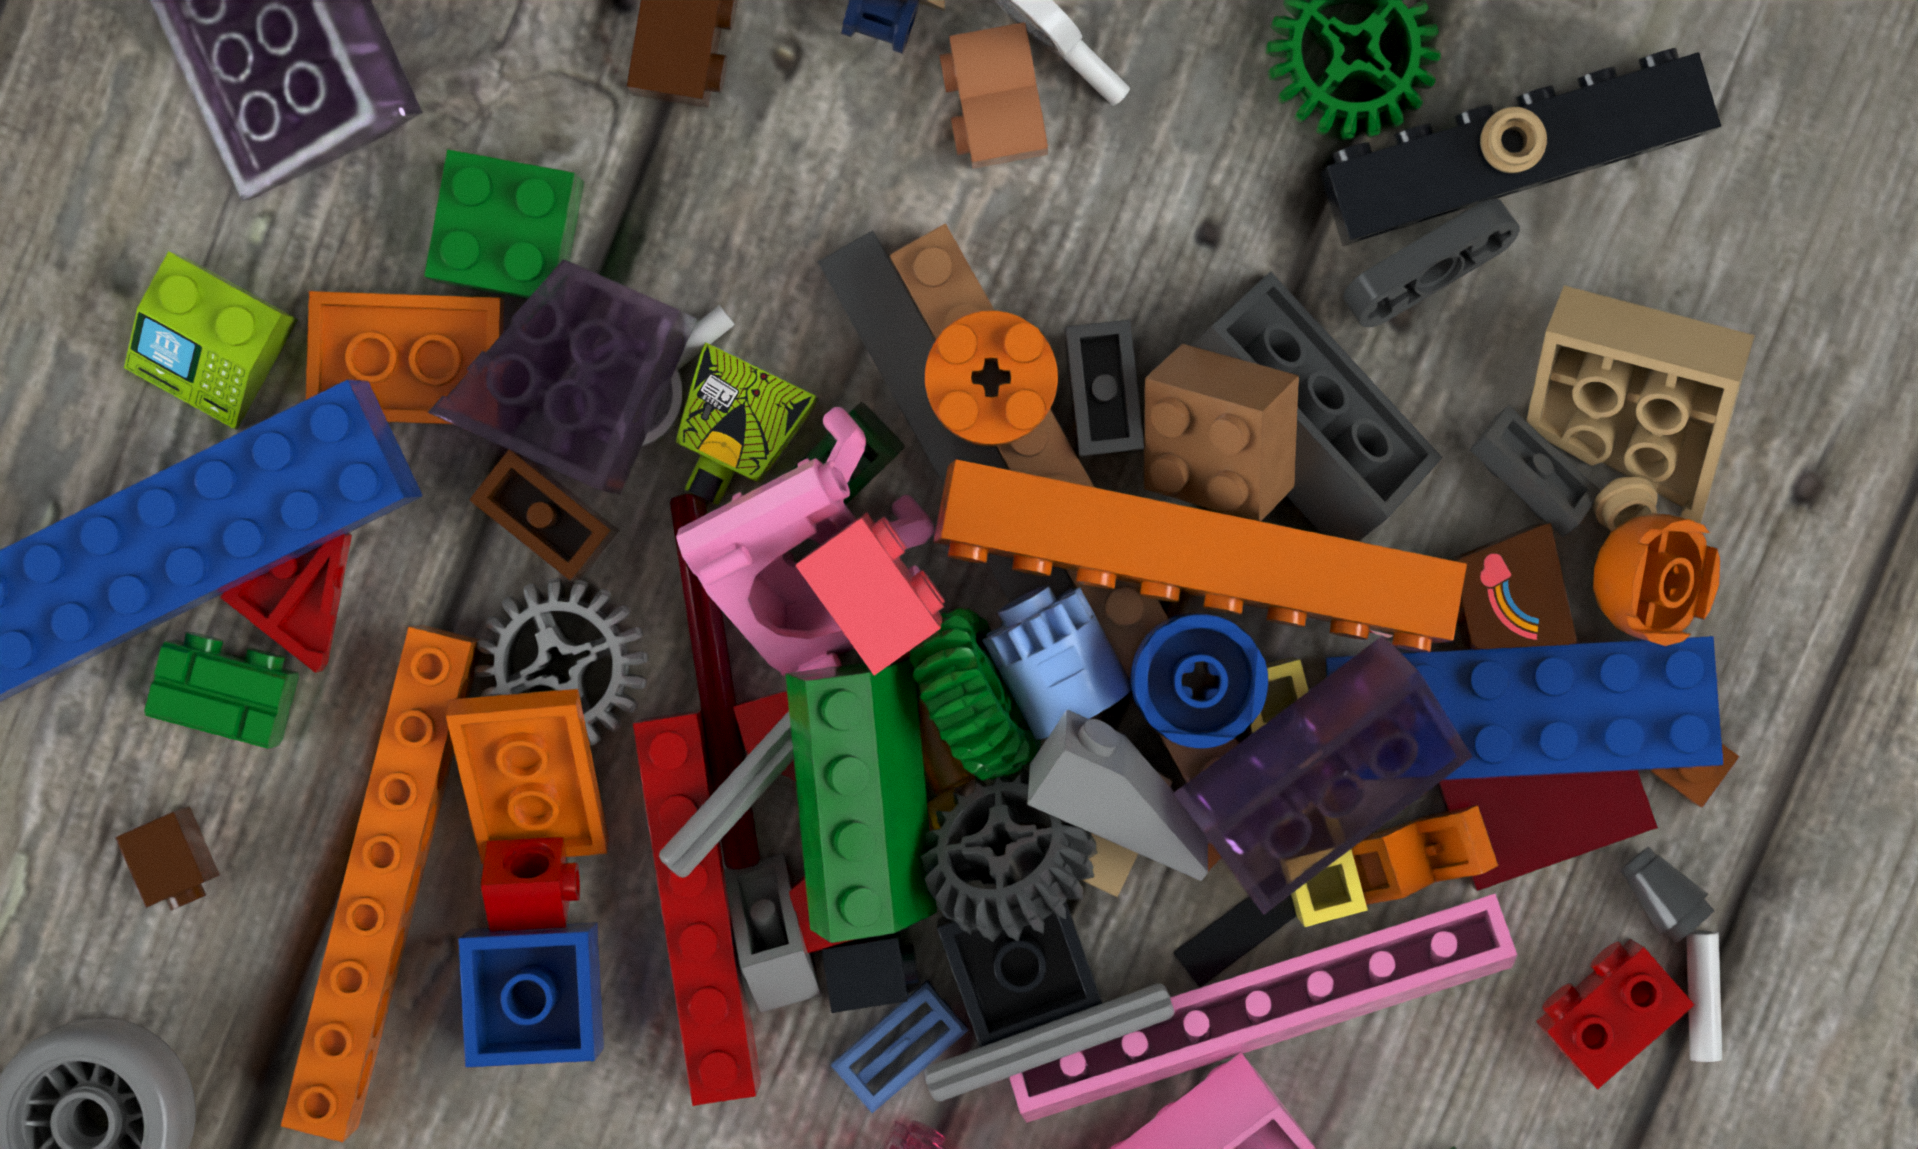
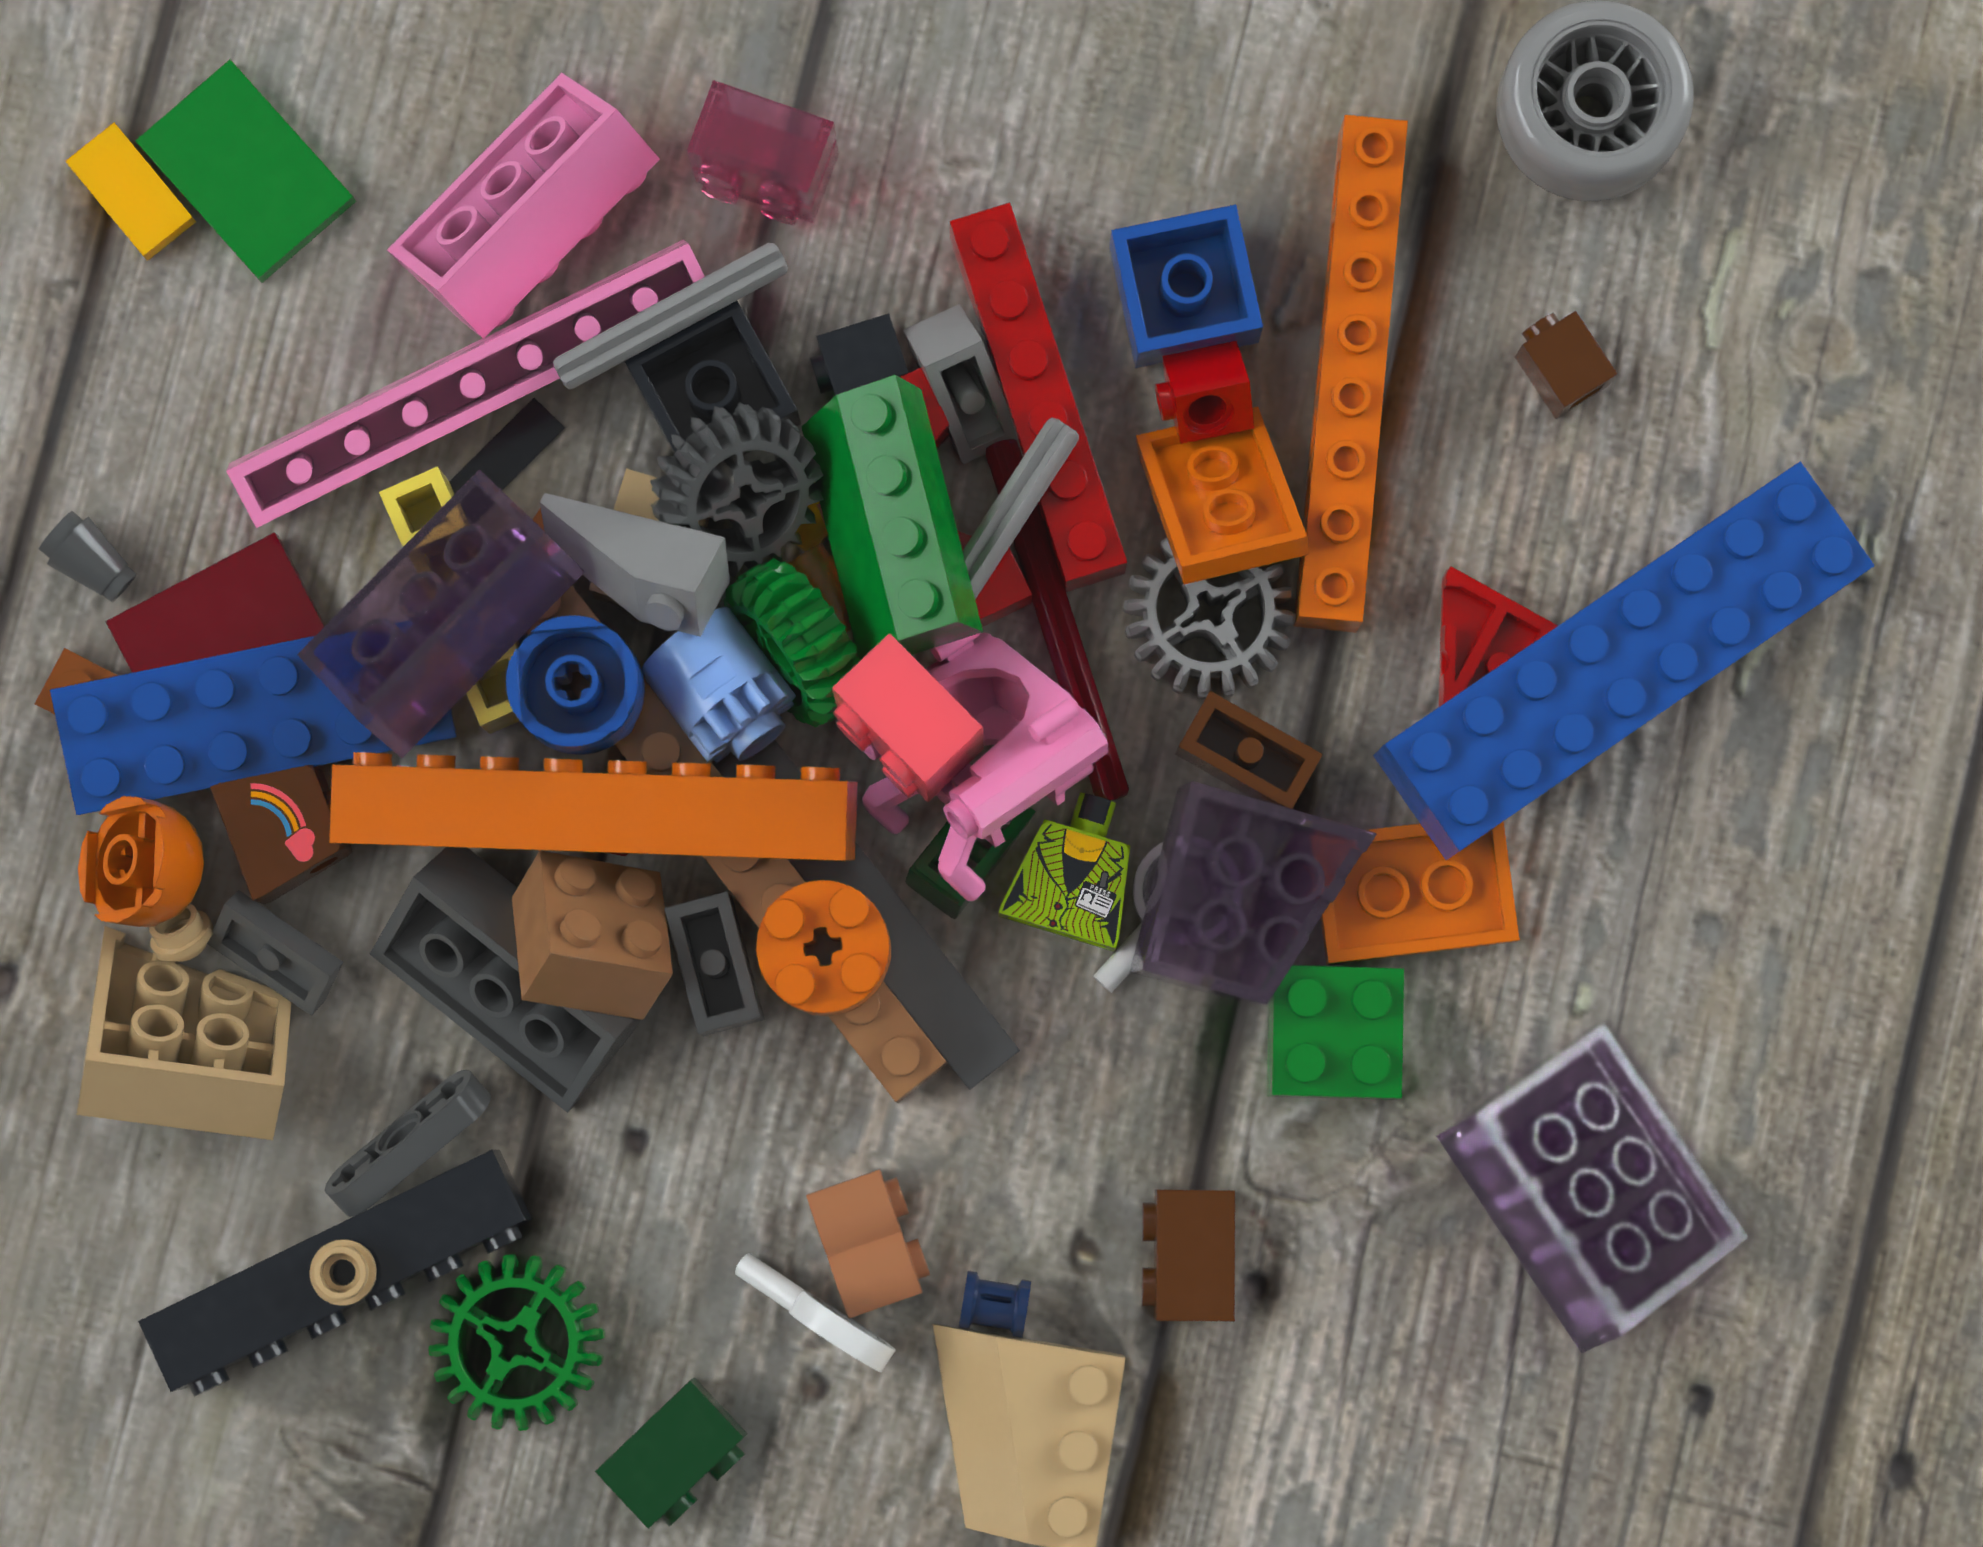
camera: 170 degrees right, 5 degrees down
lime slope [124,251,298,430] -> none
green brick [144,631,299,749] -> none
medium blue tile [831,980,968,1113] -> none
orange slope [1348,805,1498,905] -> none
red brick [1536,939,1695,1090] -> none
white piece [1686,930,1722,1062] -> none

